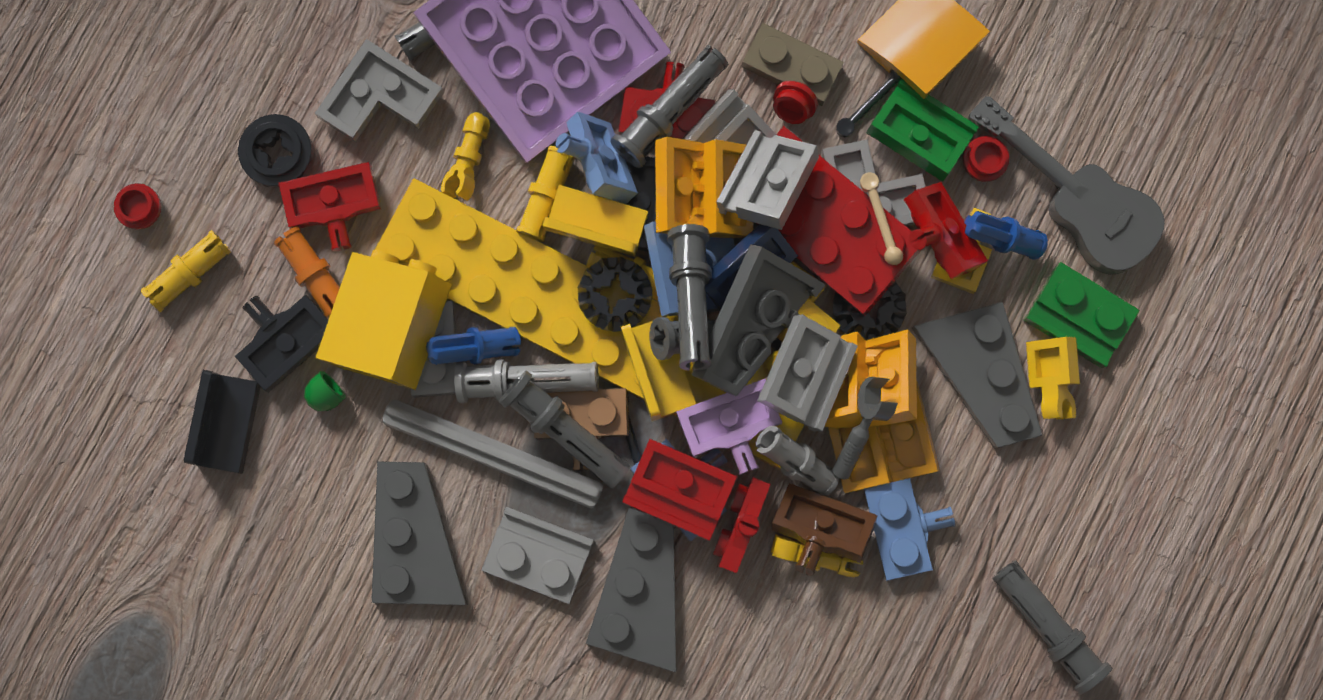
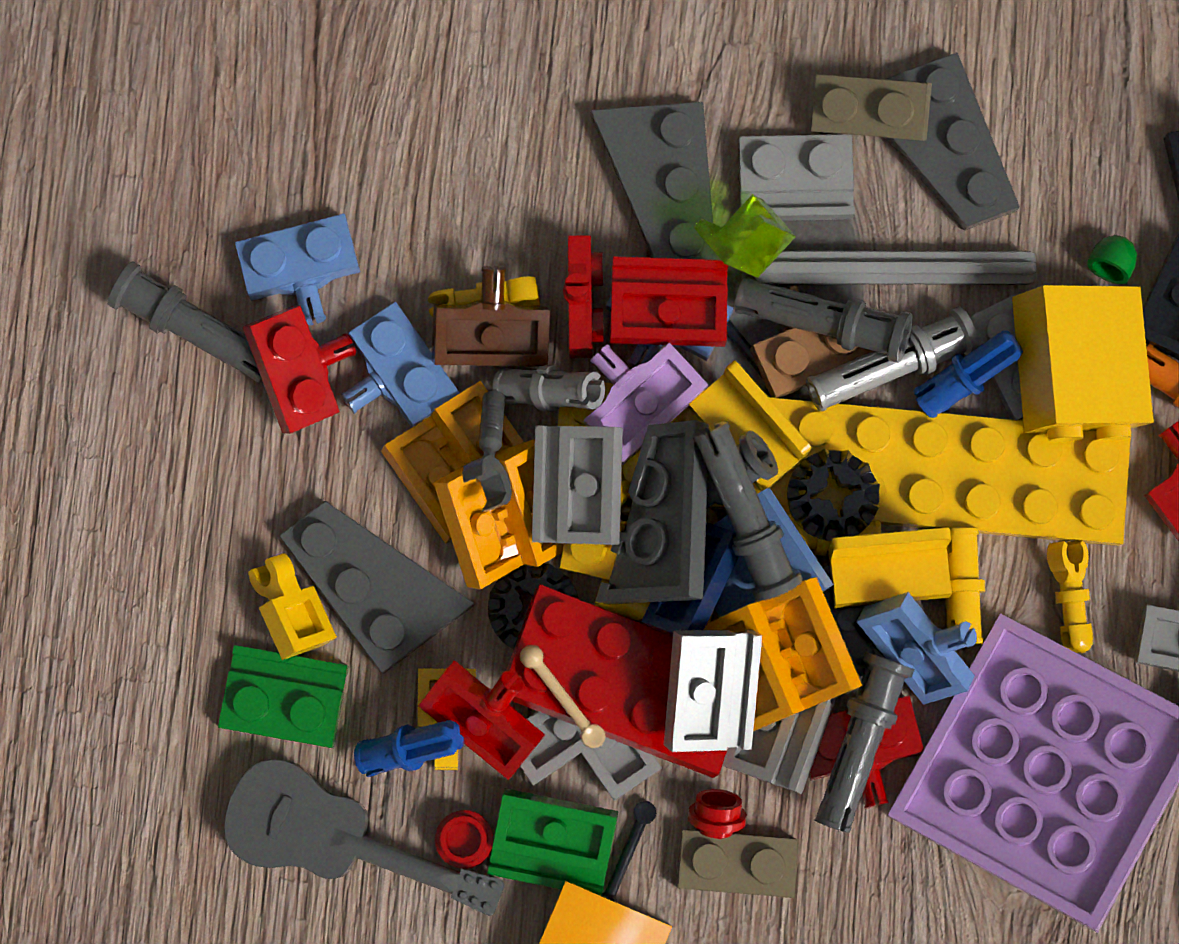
camera: 160 degrees right, 0 degrees up
none -> medium blue plate [235,213,360,325]
none -> red plate [242,306,356,434]
none -> clear neon green panel [694,194,796,278]
none -> dark tan plate [811,74,932,141]

